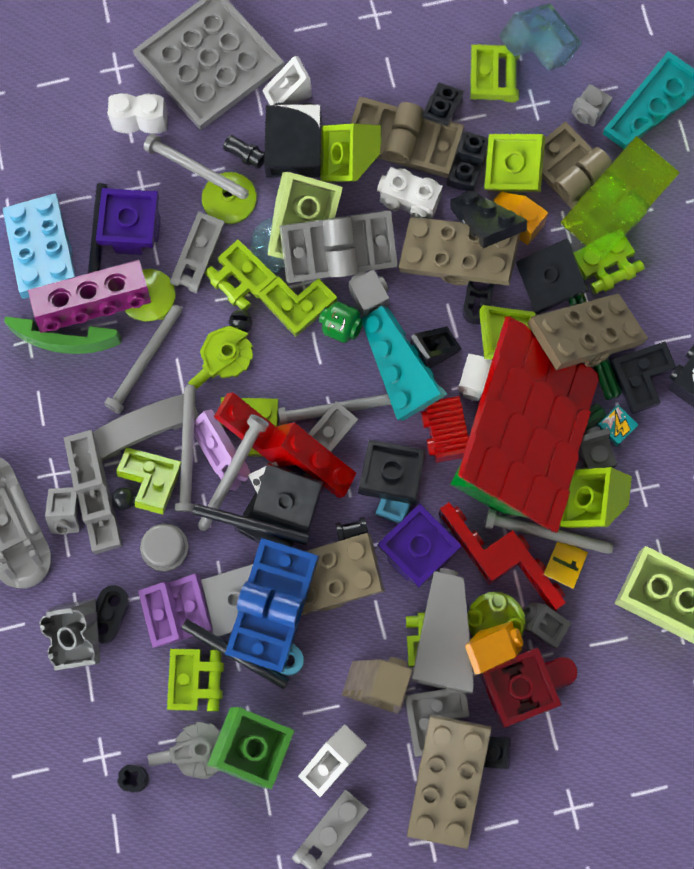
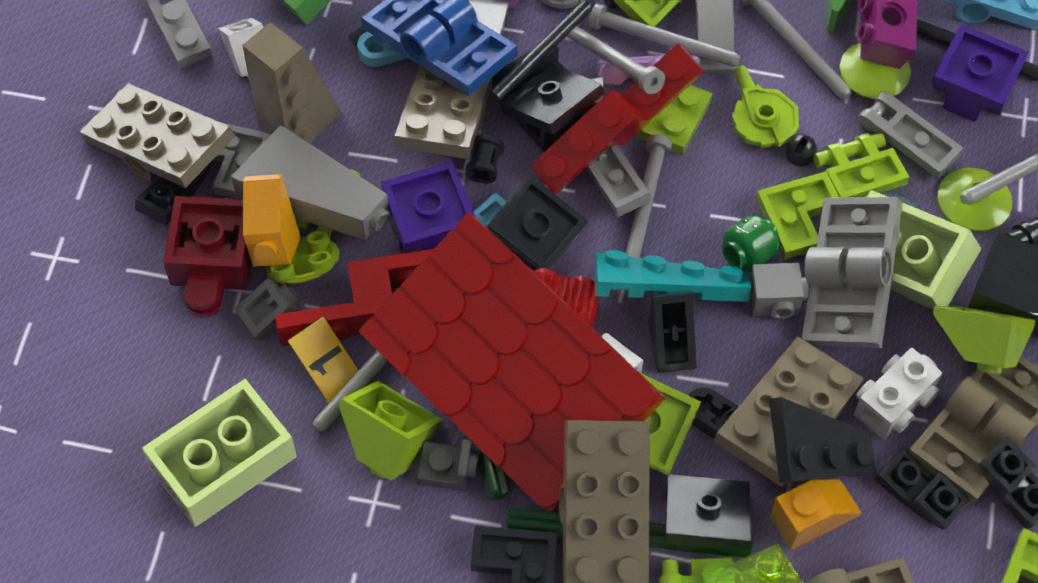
camera: 110 degrees right, 15 degrees down
lime plate [484,134,545,192] -> none
tile [596,405,638,446] -> none

